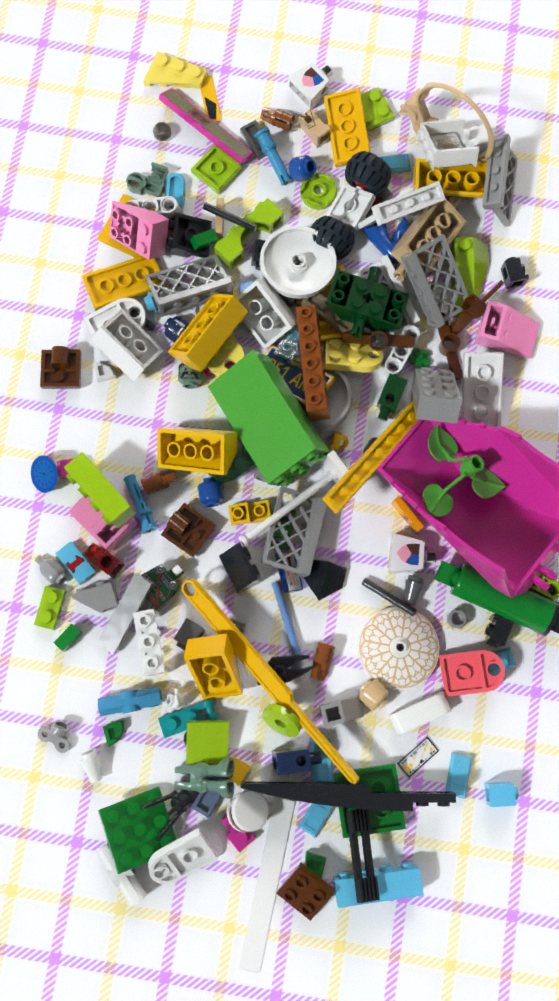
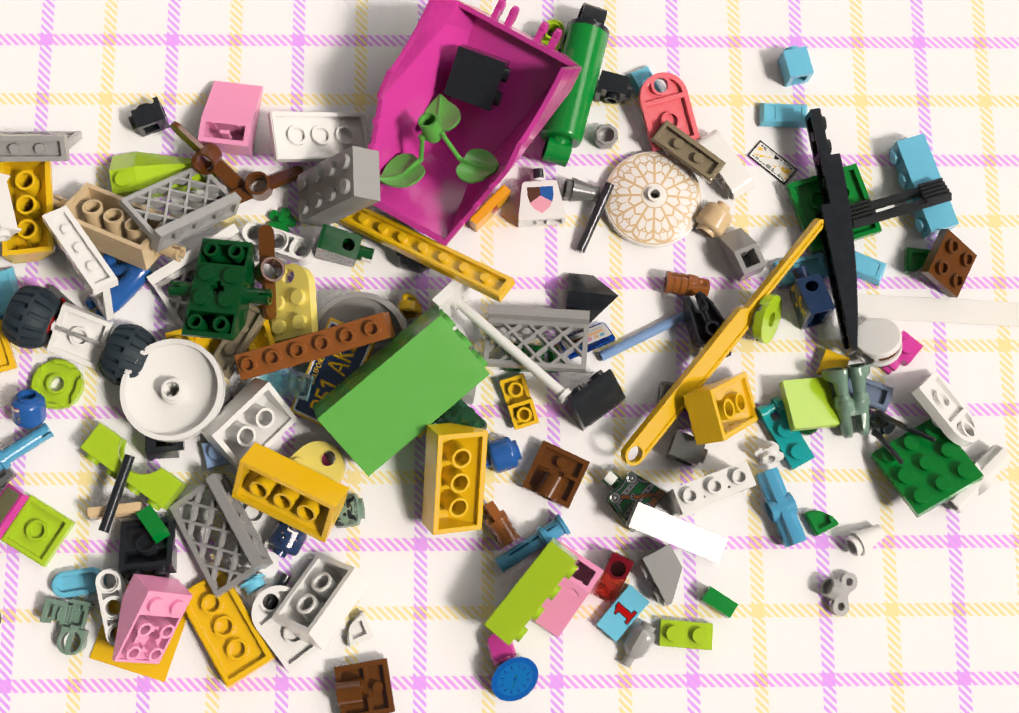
camera: 105 degrees left, 0 degrees up
none -> black brick [444,44,512,111]
none -> dark tan tile [651,120,726,184]

